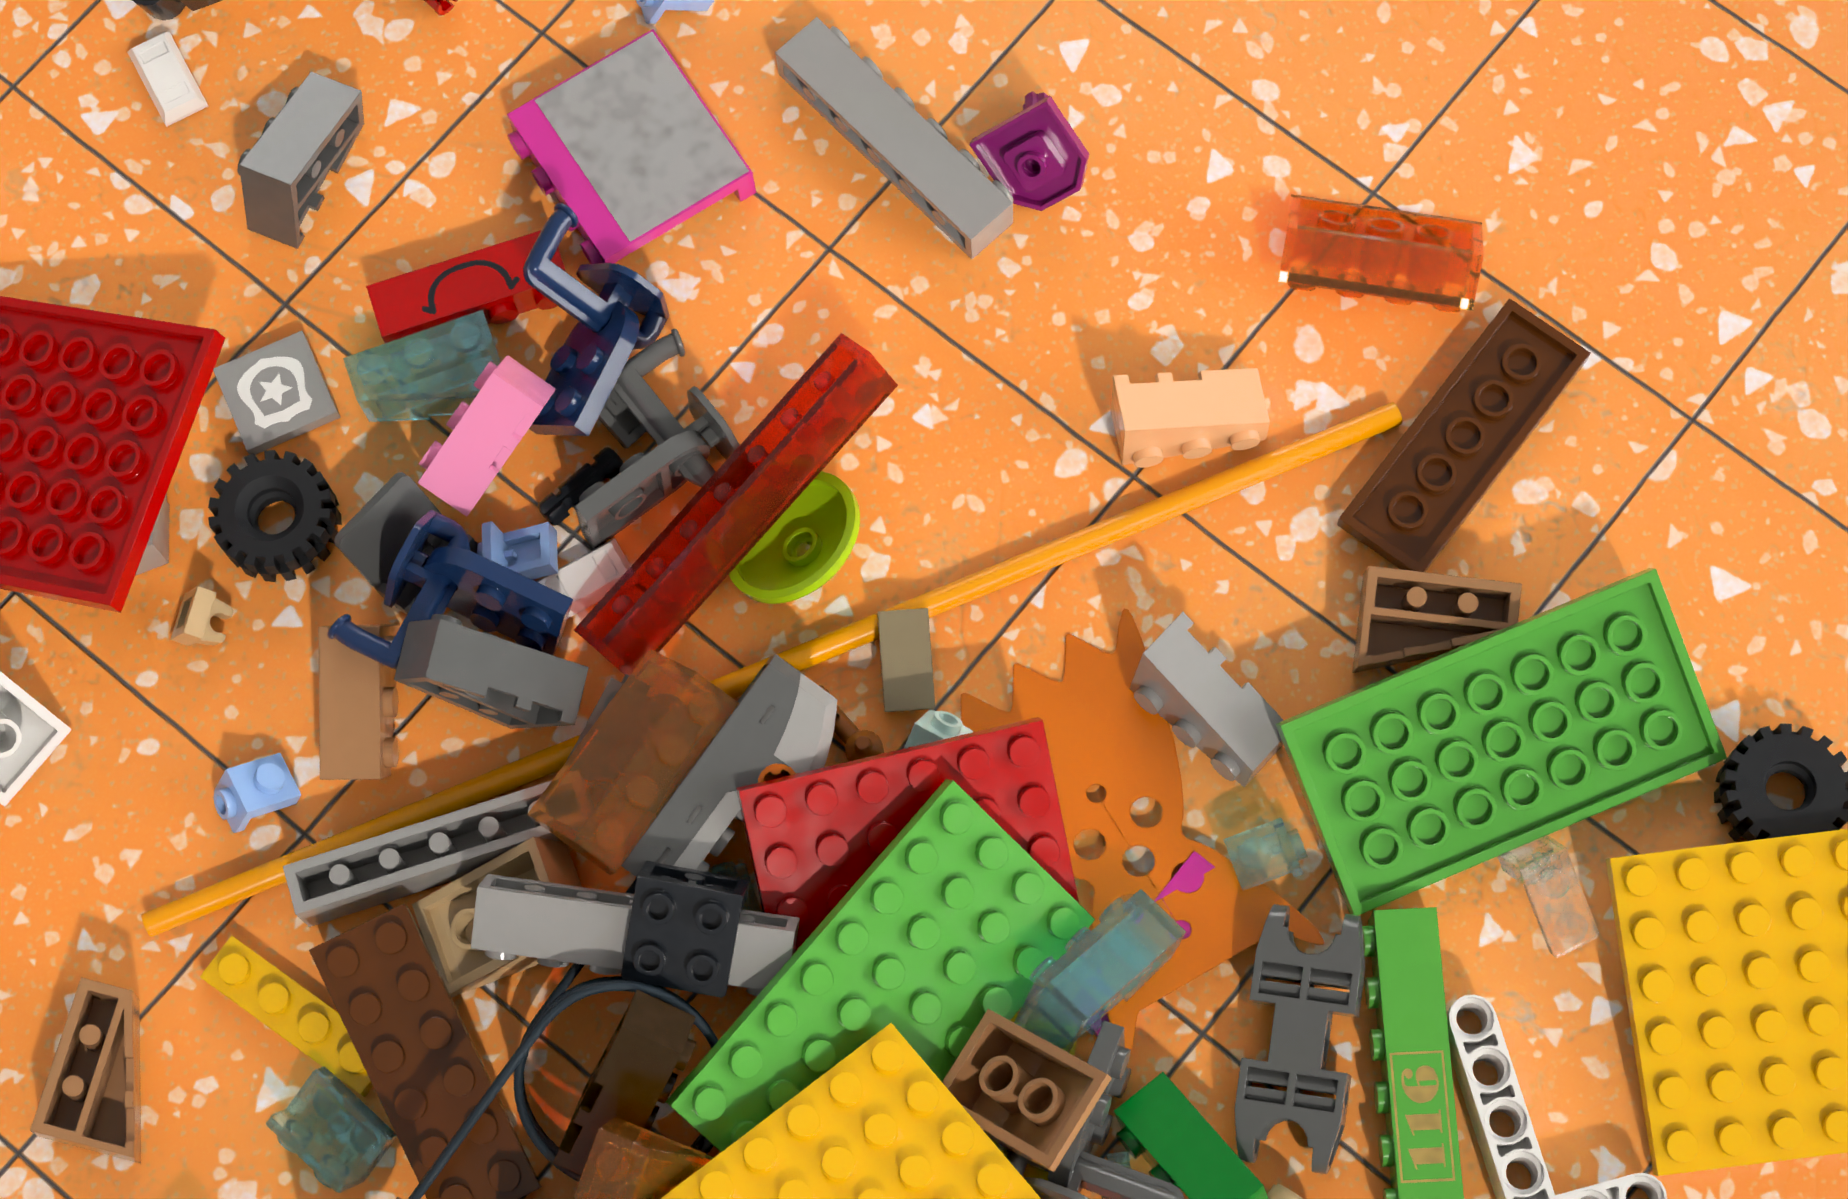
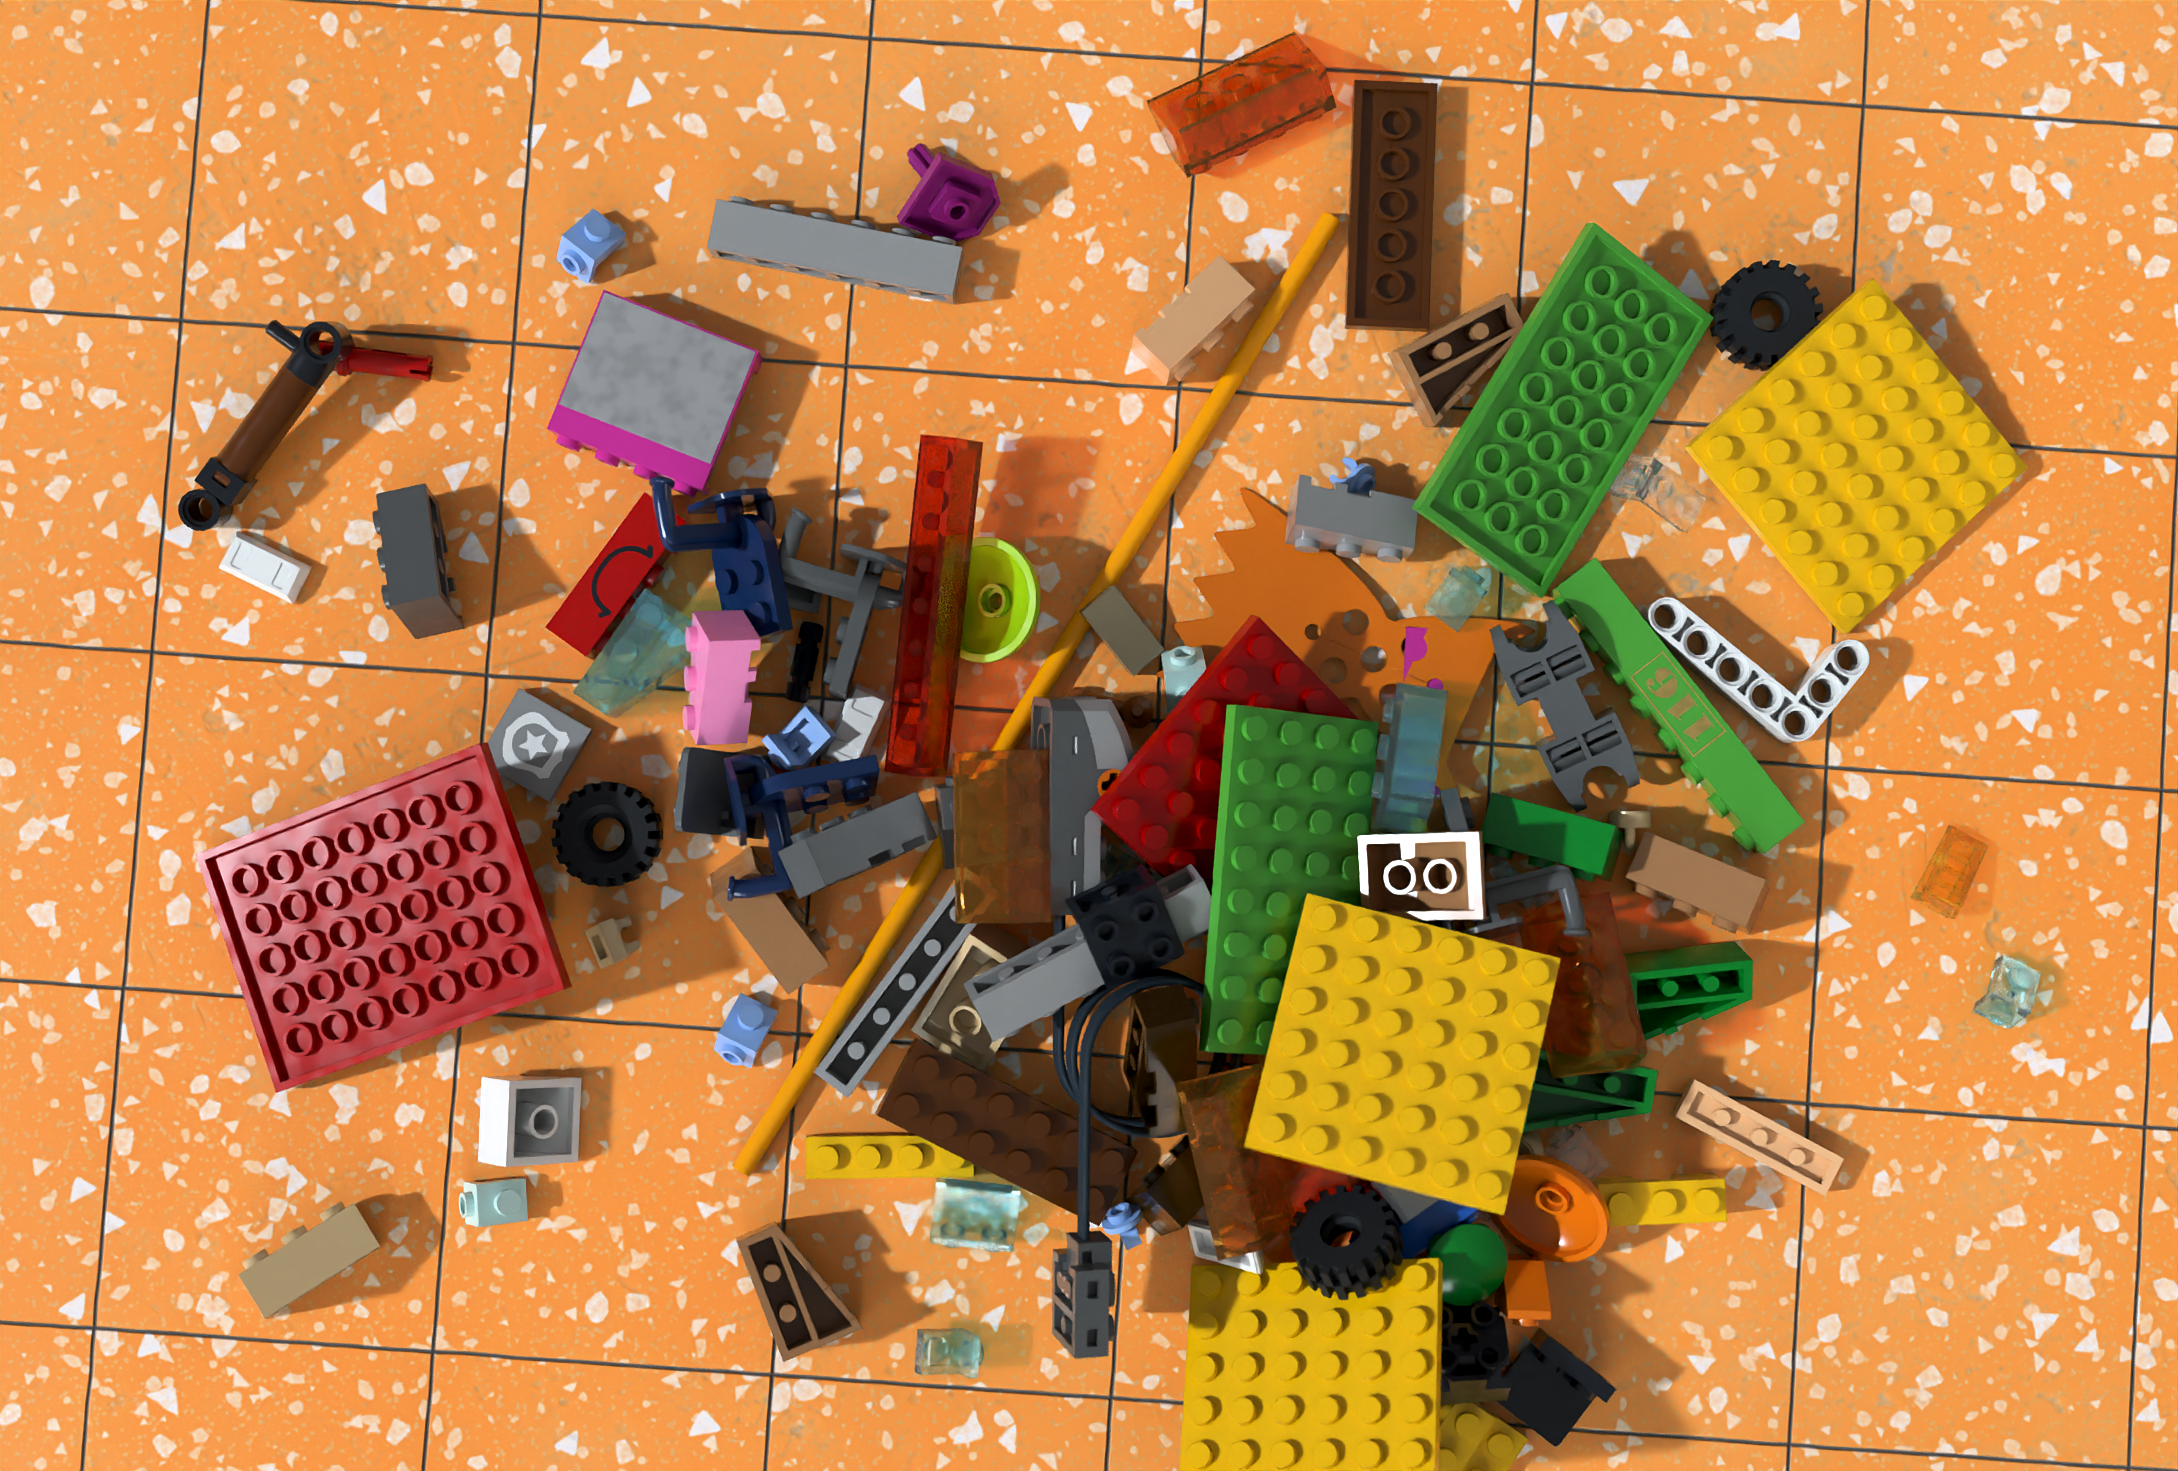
camera: 45 degrees left, 15 degrees up
none -> light blue plate [1329,457,1376,495]

